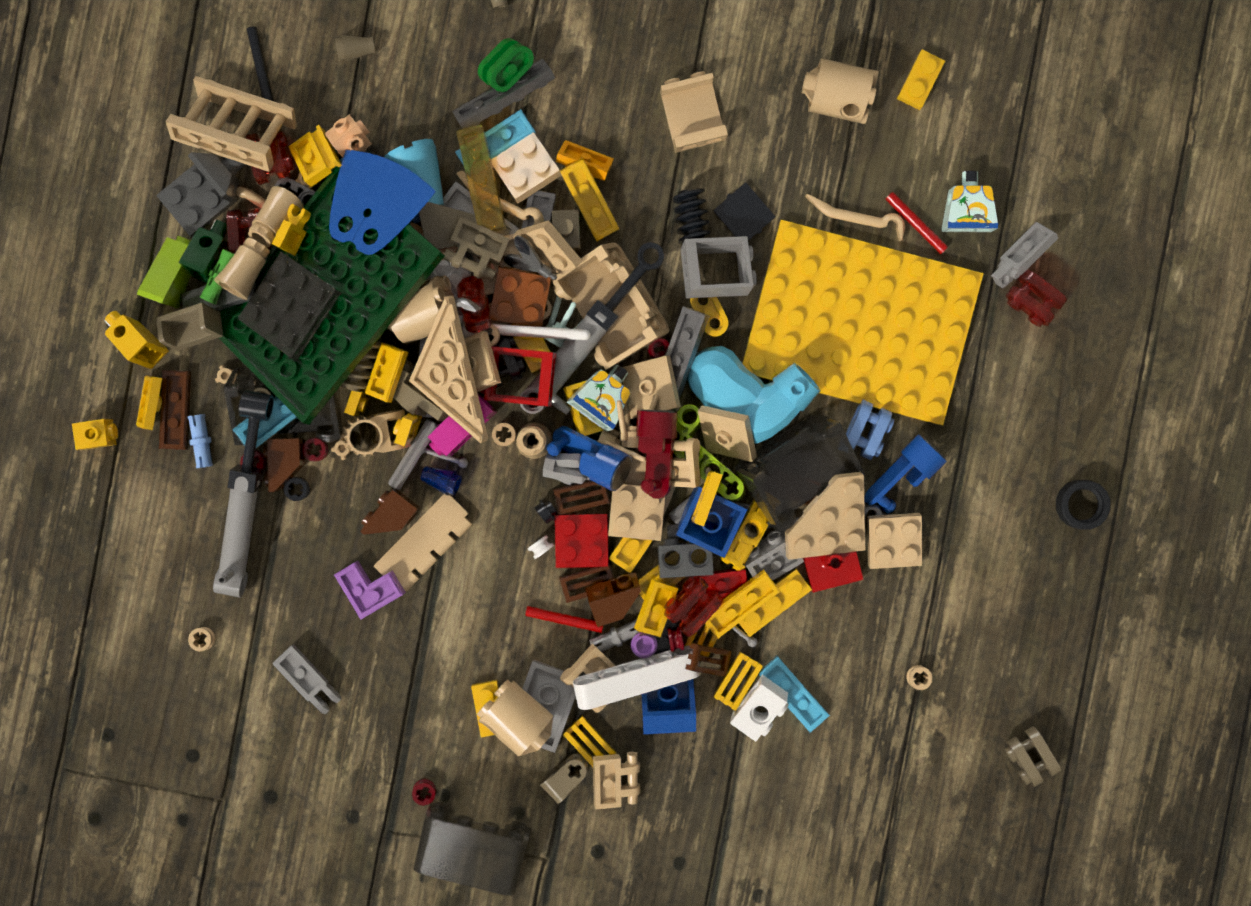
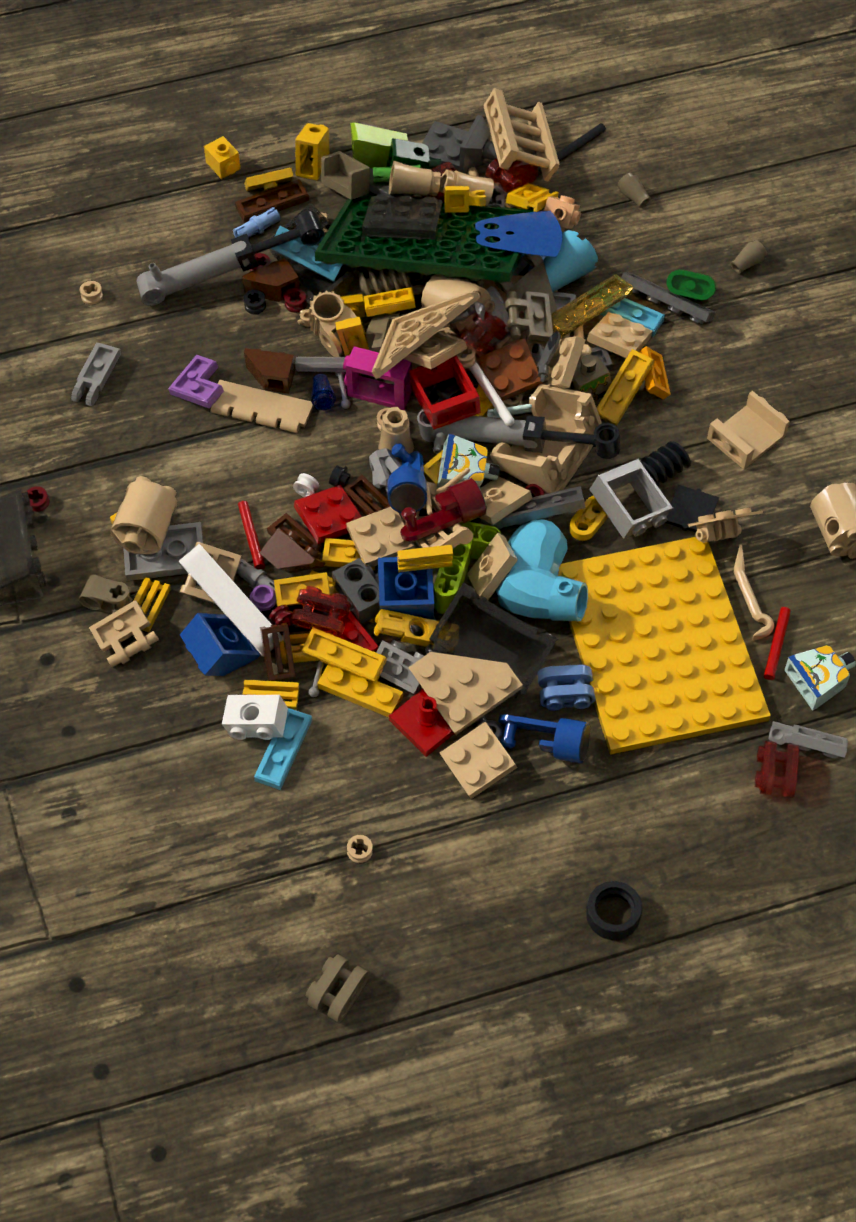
camera: 65 degrees right, 30 degrees down
none -> tan hinge [688,507,763,543]

